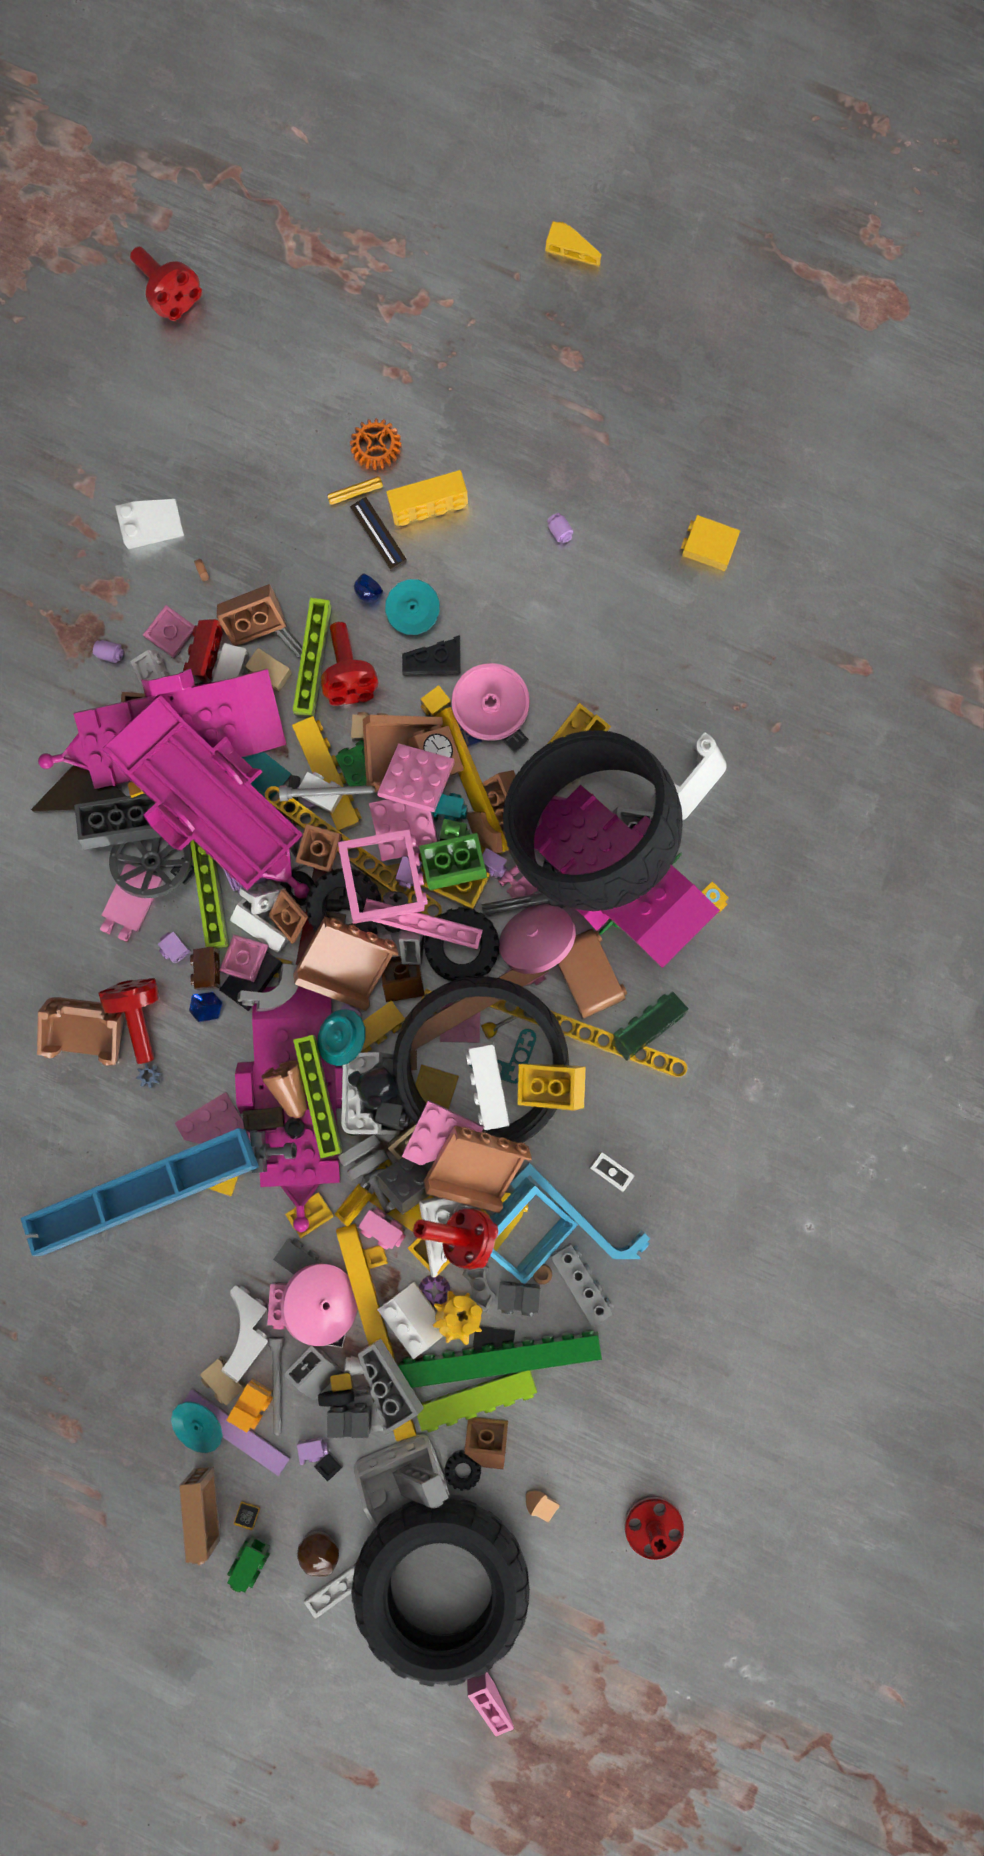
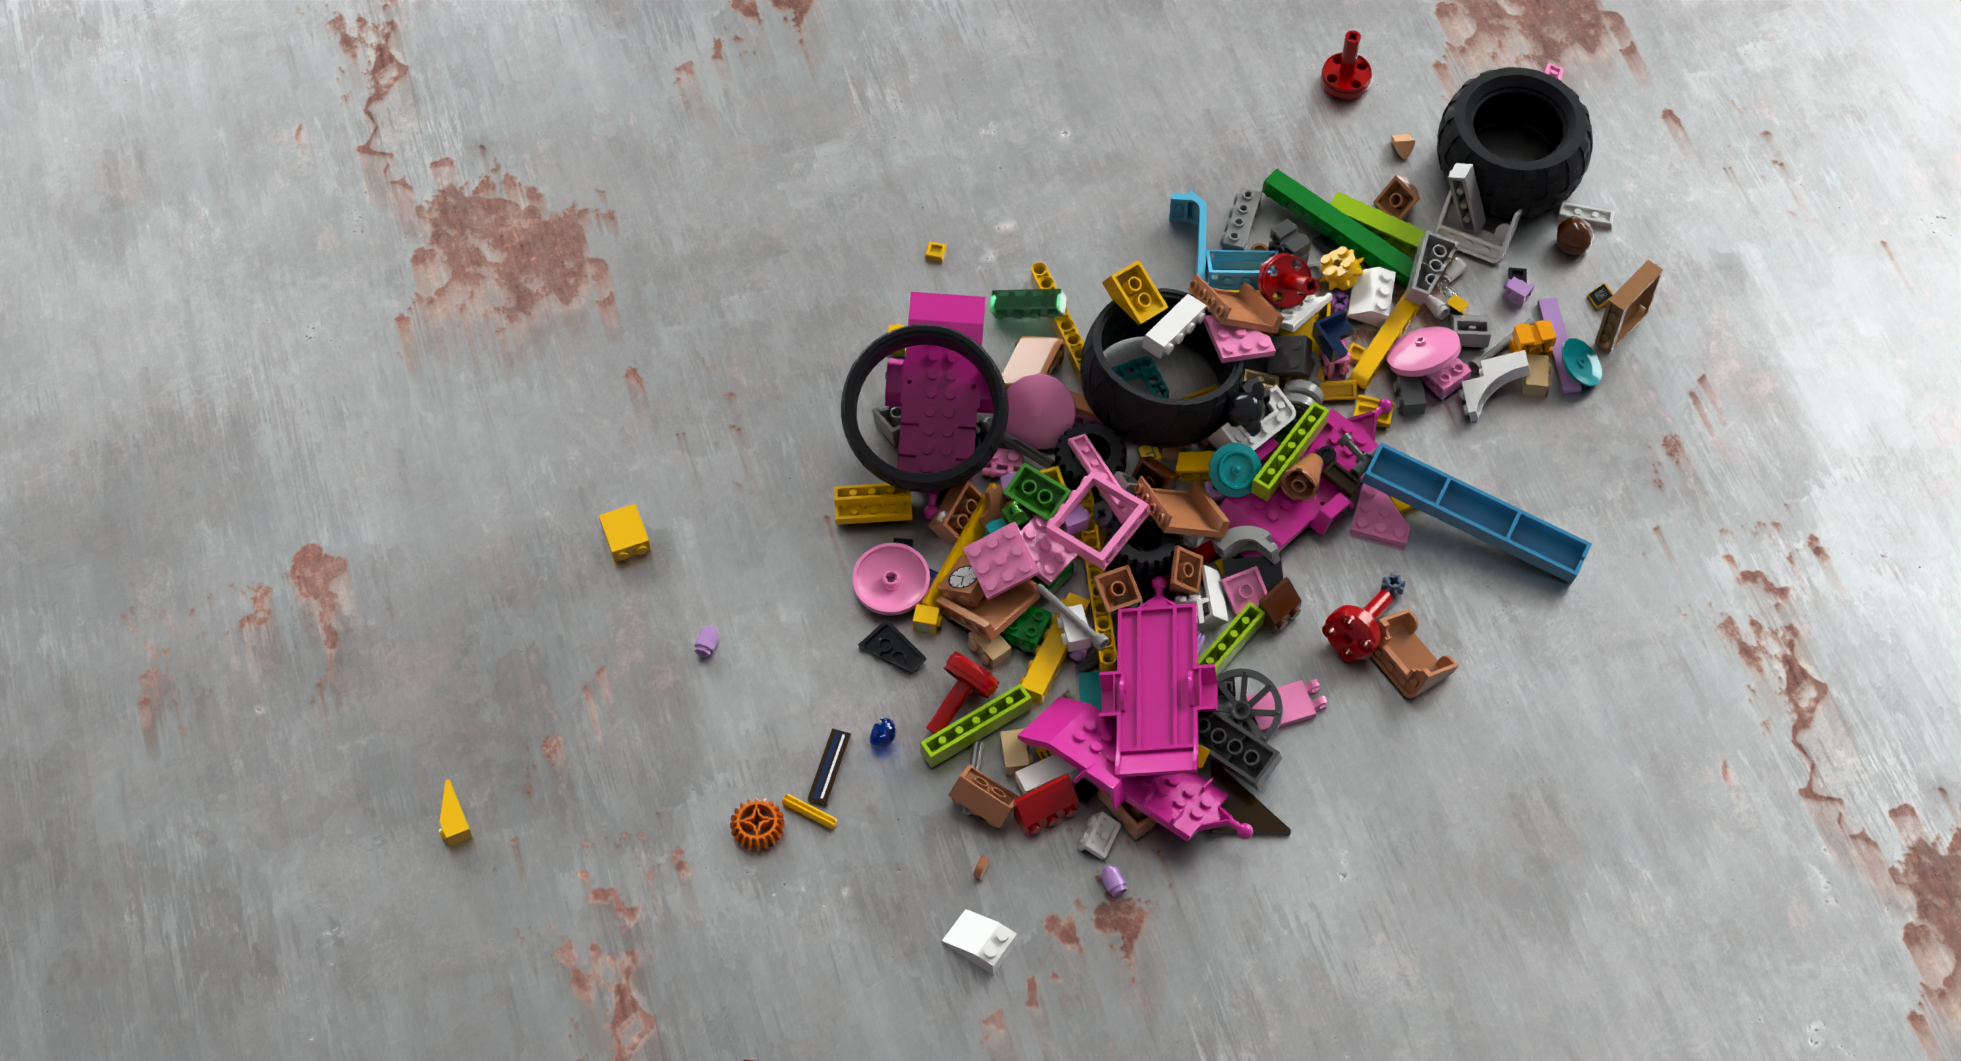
camera: 135 degrees left, 25 degrees down
bright pink tile [143,605,194,659] -> none
lavender brick [158,932,191,963] -> none
clear blue panel [189,992,222,1022] -> none
green brick [227,1536,270,1593] -> none
black tyre [318,1389,355,1407] -> none
dark grey brick [327,1403,371,1438] -> none
teal piece [385,579,440,635] -> none
yellow brick [386,470,468,526] -> none
black tyre [445,1451,481,1491] -> none
white brick [590,1152,635,1192] -> none
white windscreen [651,732,727,820] -> none
none -> yellow tile [925,241,947,262]
none -> dark blue panel [1312,309,1354,363]

